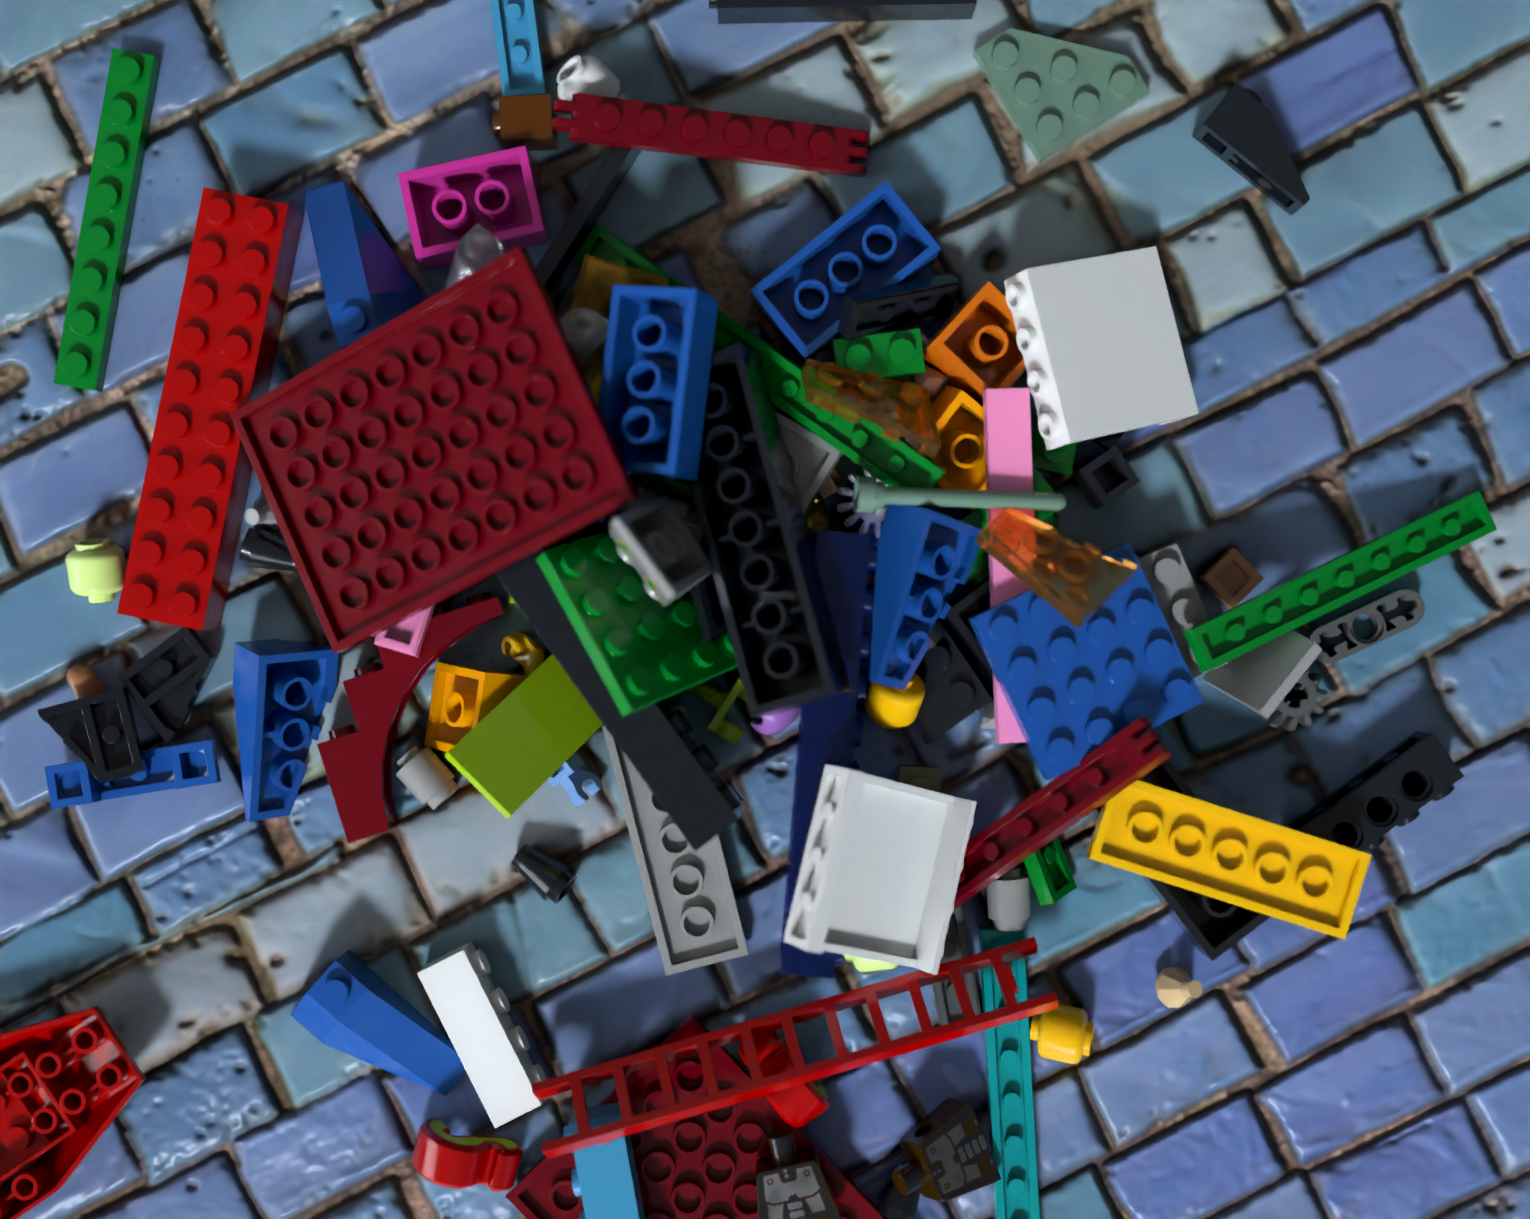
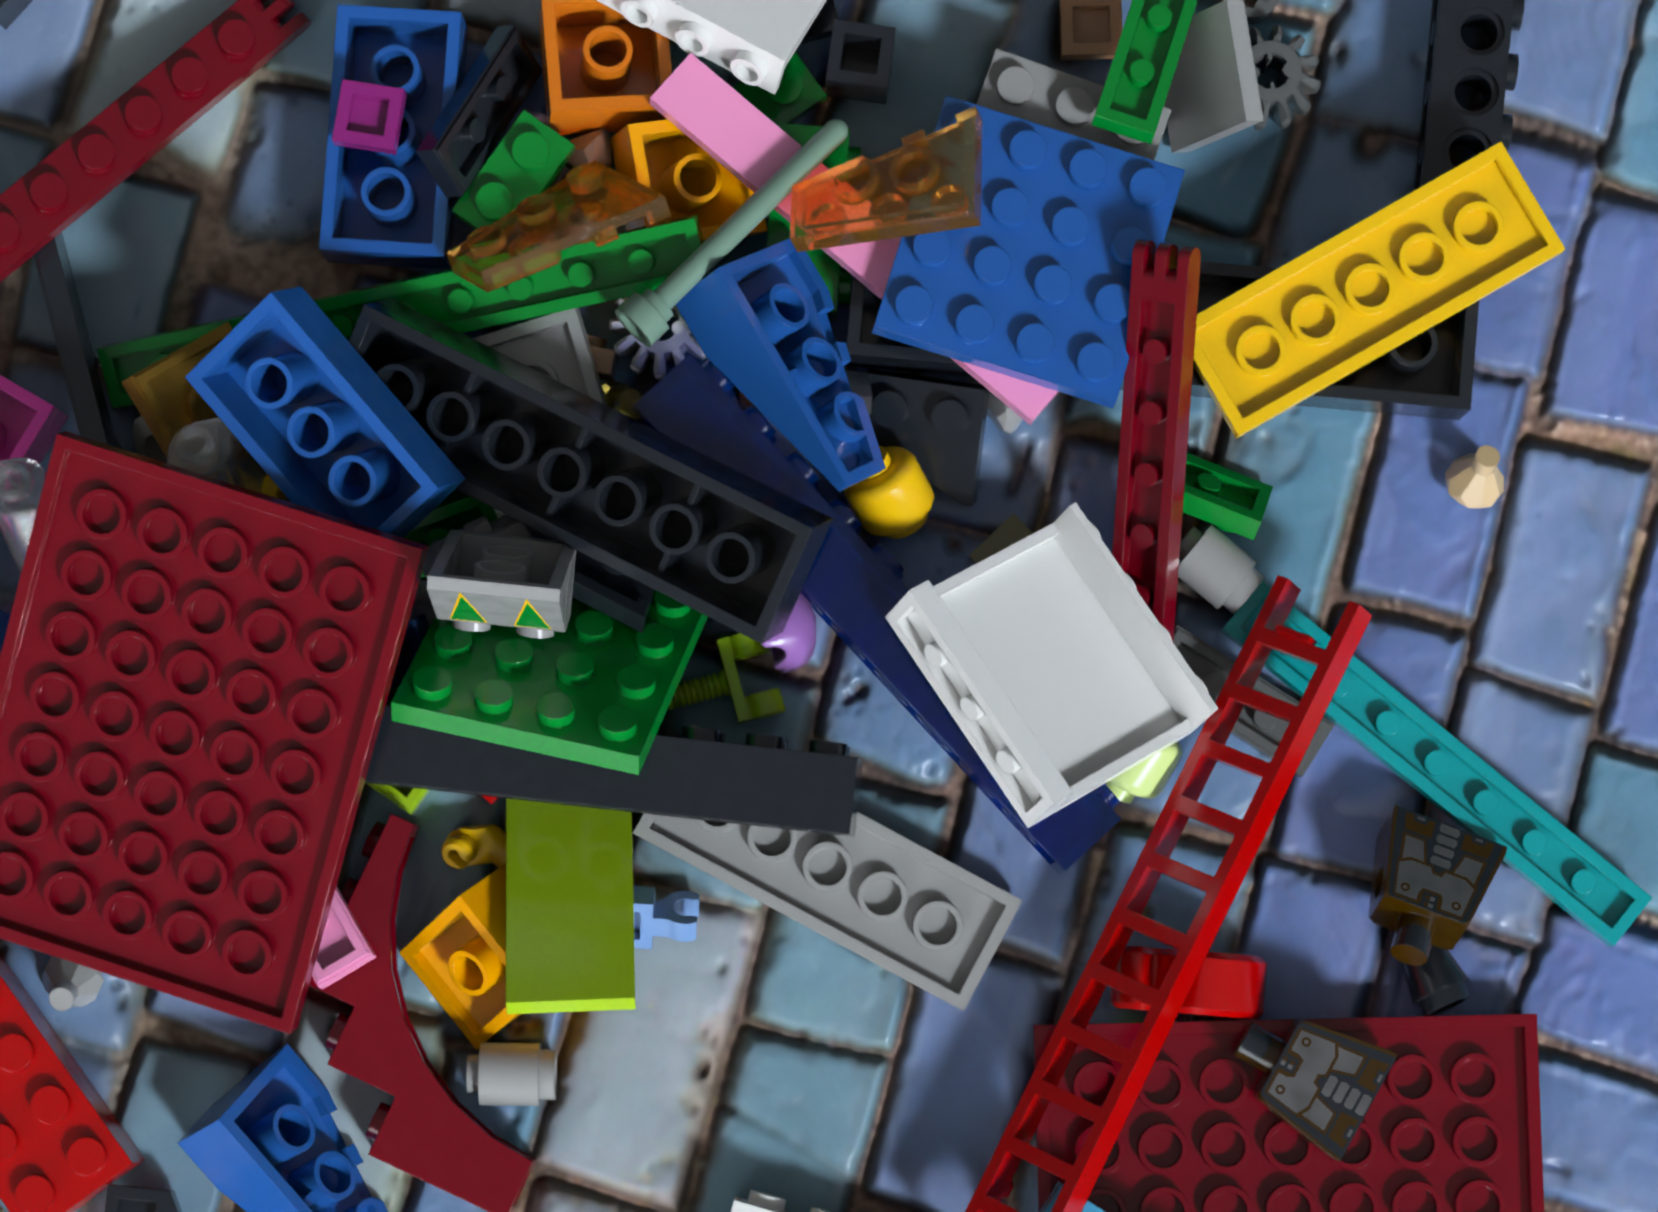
camera: 50 degrees left, 5 degrees down
black cone [239,527,299,573] -> none
black cone [511,844,577,904] -> none
yellow head [1030,1004,1095,1064] -> none
none -> magenta plate [332,79,407,155]

